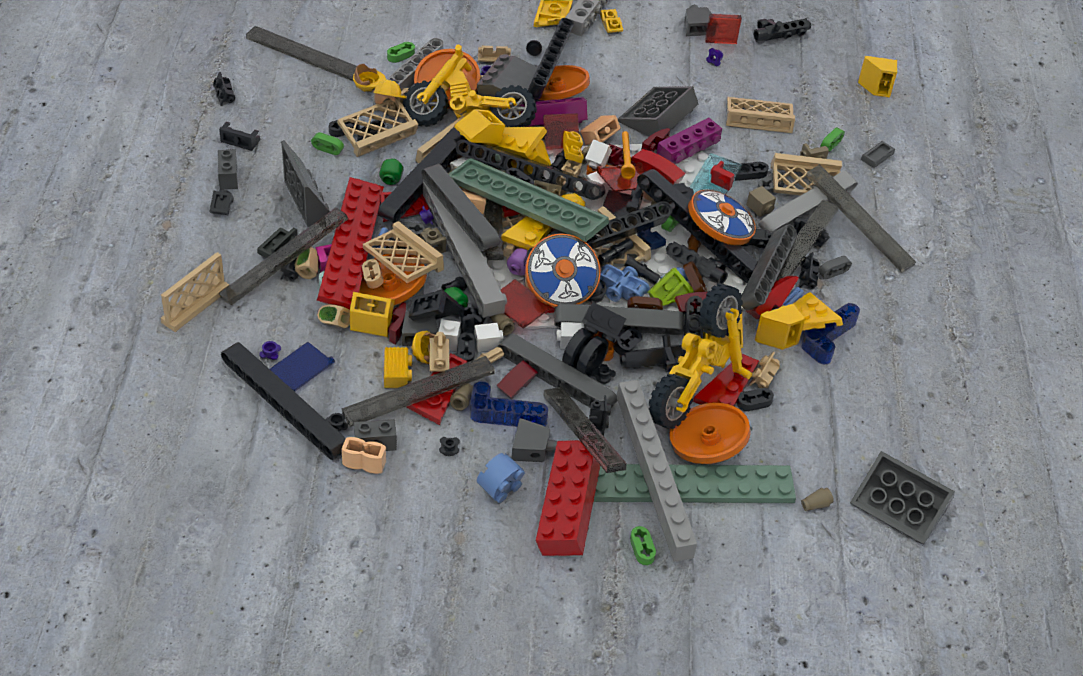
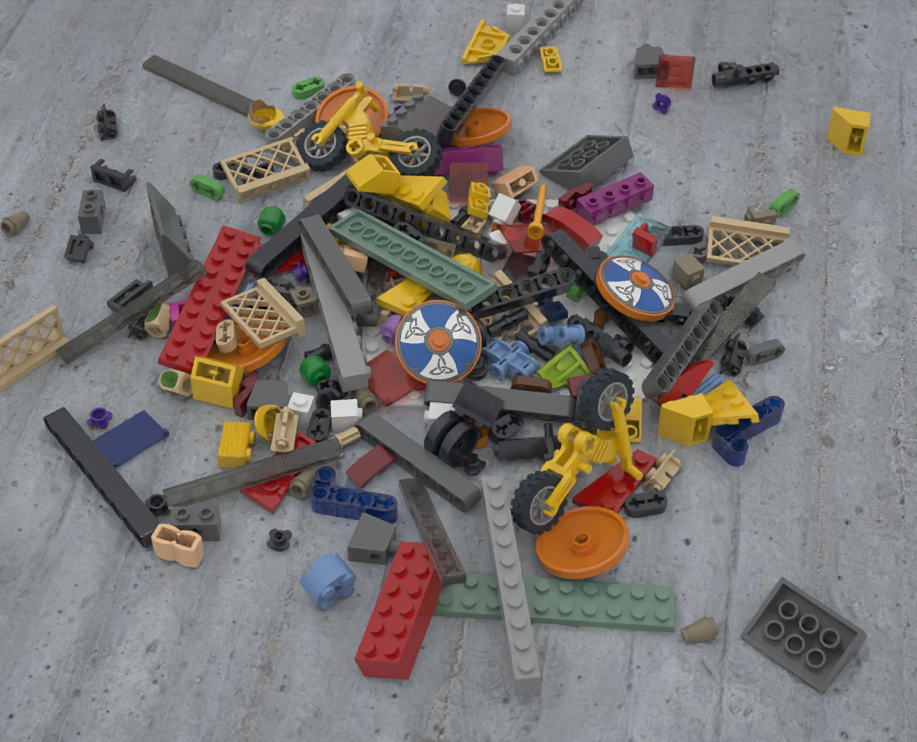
camera: 10 degrees right, 0 degrees up
yellow piece [373,80,407,104] -> none
black bracket [408,290,465,321] -> none
black hinge [588,395,611,436] -> none
bright green beam [630,526,656,565] -> none
tan fence [726,97,795,133] -> none
clear smoke tile [806,164,916,273] -> none
dark grey tile [861,141,895,168] -> none
none -> dark tan cone [0,211,30,236]
none -> medium blue axle [538,324,585,345]

